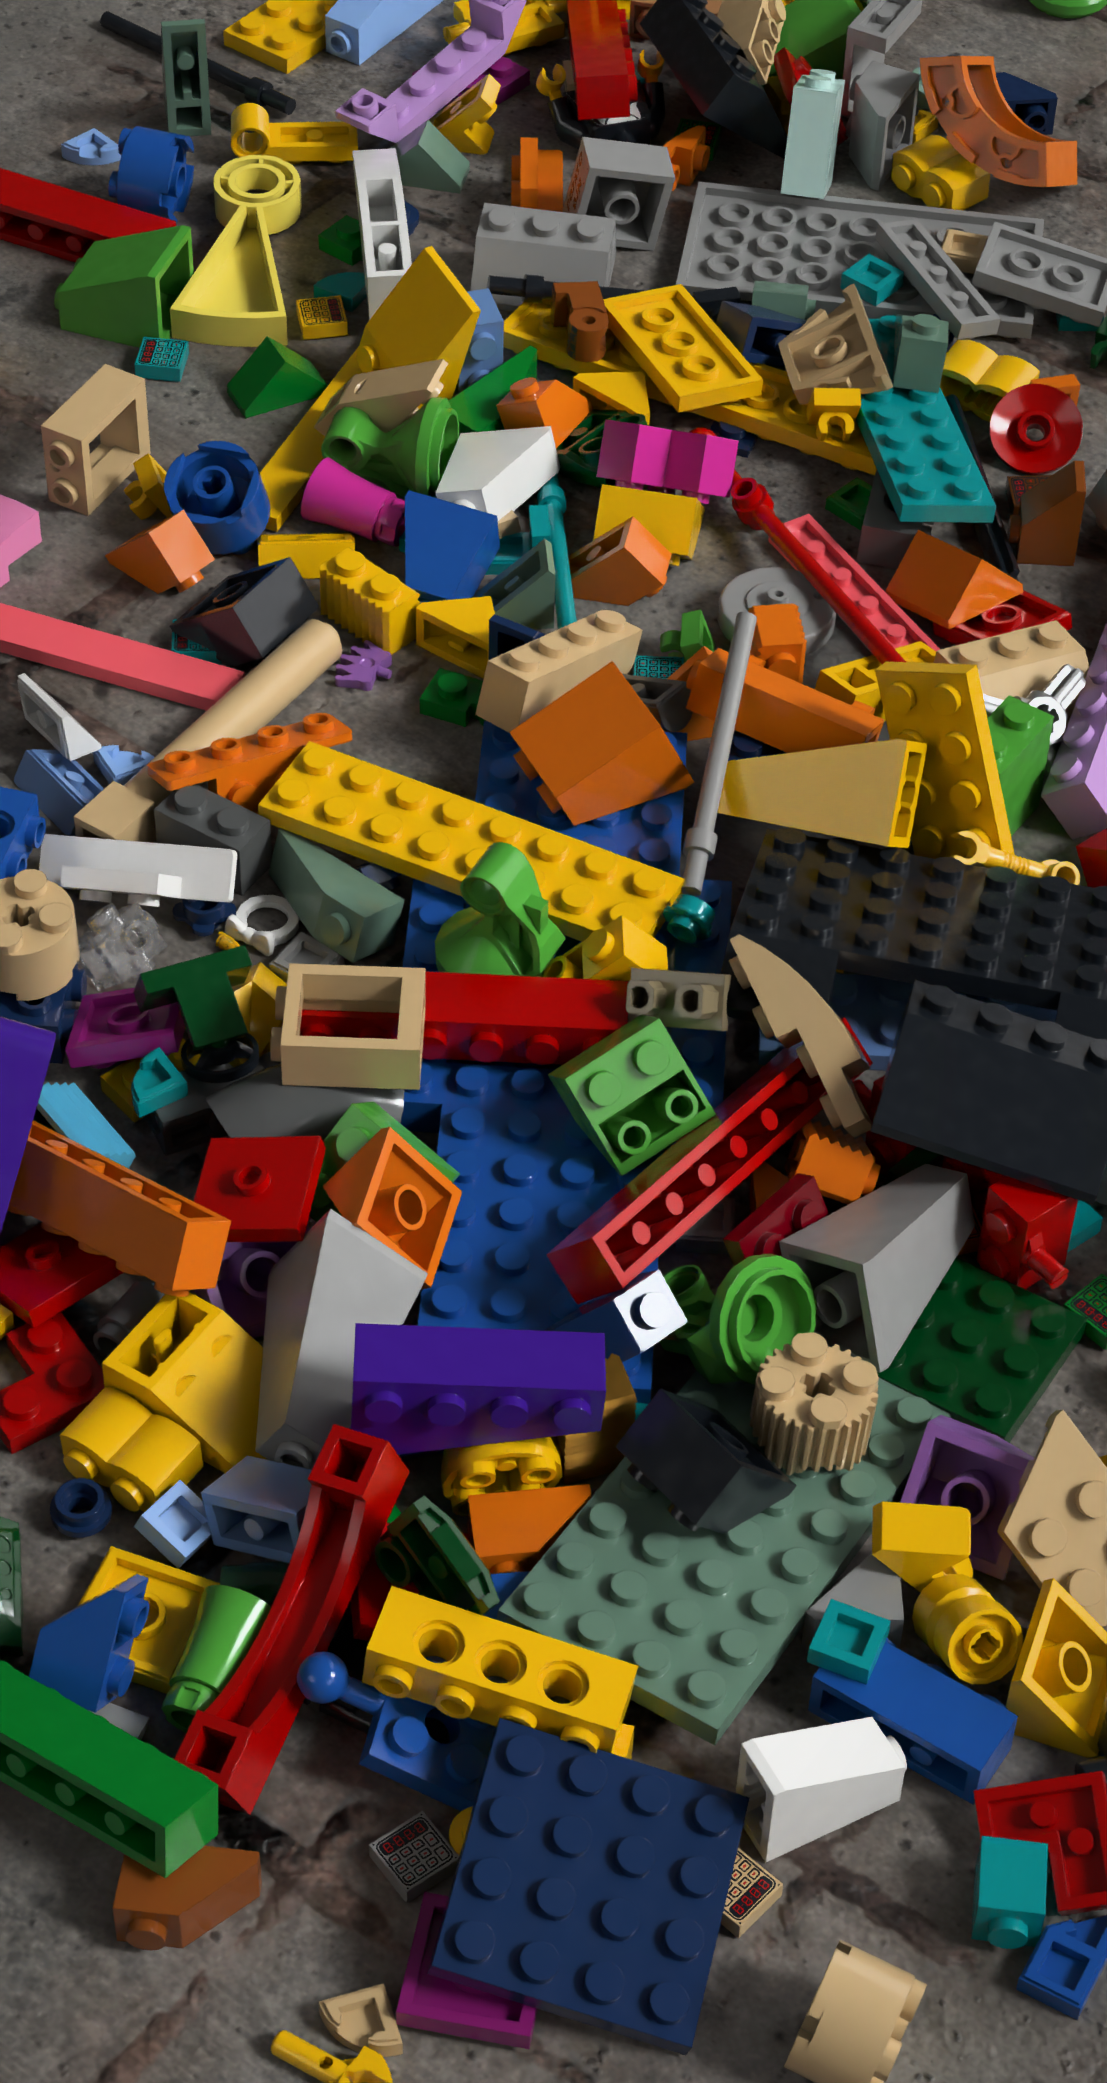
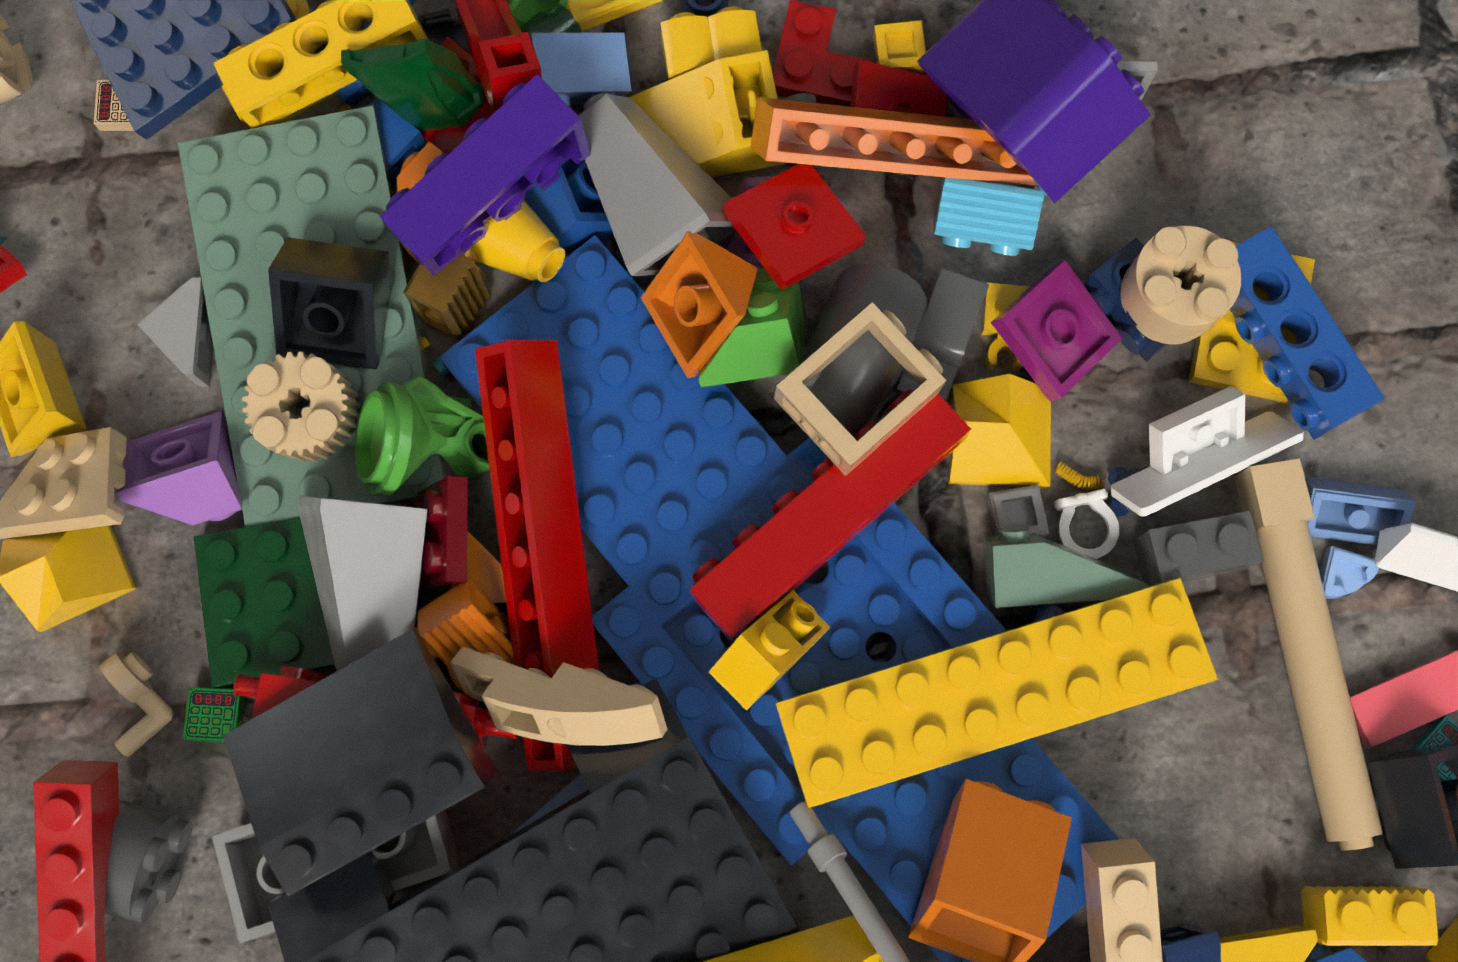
camera: 140 degrees right, 30 degrees up
clear brick [78,902,168,991] -> none
teal tile [131,1047,188,1118] -> none
dark green piece [133,945,260,1083] -> none
light blue plate [134,1480,212,1568] -> none
orange bracket [147,713,353,814] -> none
medium lavender piece [335,640,392,691] -> none
green plate [419,668,486,727] -> none
bright green piece [435,842,566,977] -> none
dark blue slope [544,1270,688,1362] -> none
bright green slope [548,1015,716,1176] -> none
dark tan hips [626,968,731,1031] -> none
teal plate [663,894,715,943] -> none
white slope [736,1717,907,1863] -> none
teal tile [807,1599,891,1684] -> none
blue brick [808,1638,1018,1805] -> none
yellow slope [872,1501,973,1593] -> none
yellow wheel [912,1574,1024,1684] -> none

